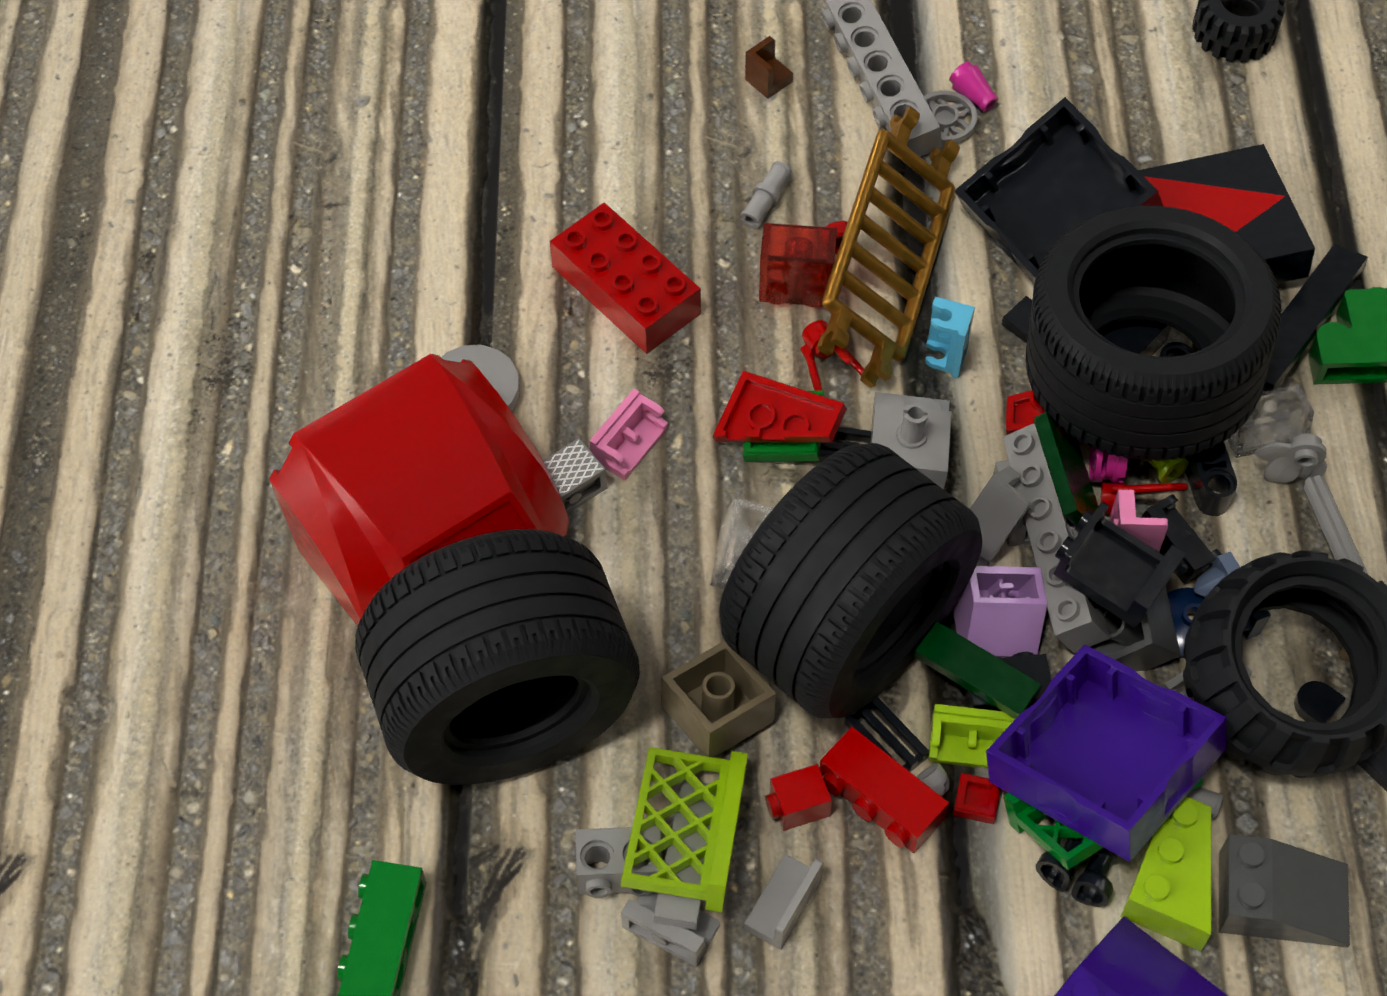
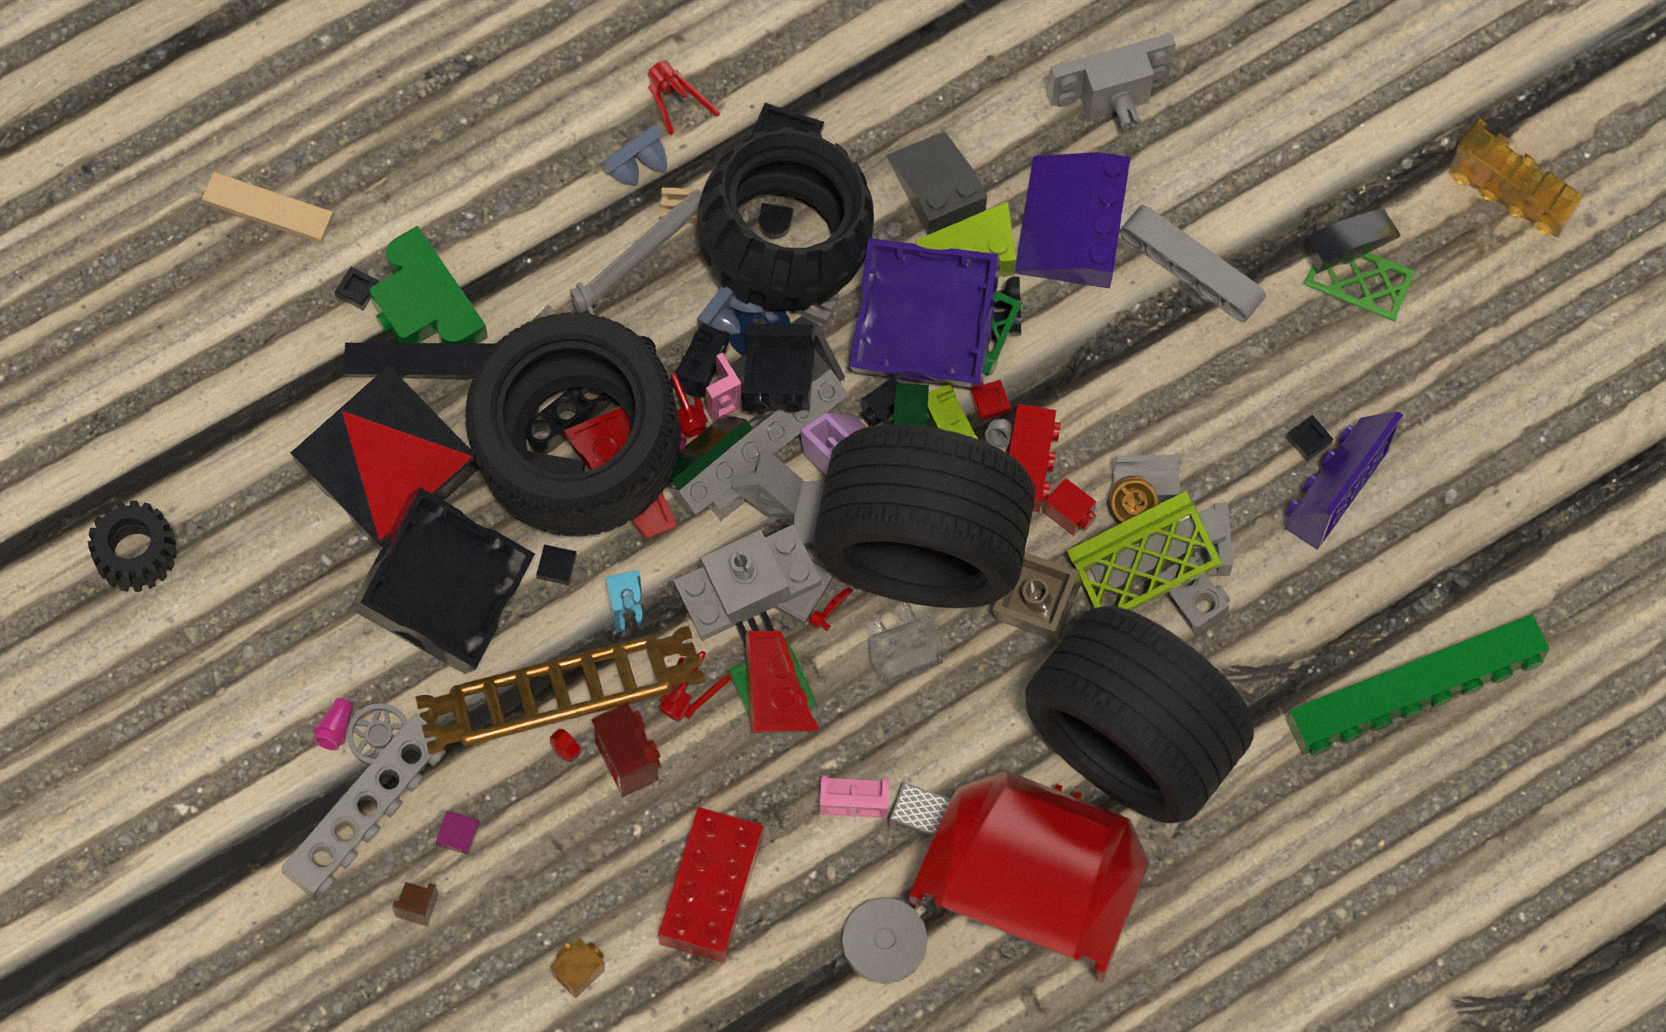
camera: 125 degrees left, 10 degrees up
light grey pin [740,161,793,229] -> none
none -> magenta tile [436,811,480,855]
none -> pearl gold brick [550,938,605,999]
none -> pearl gold wheel [1109,475,1158,522]

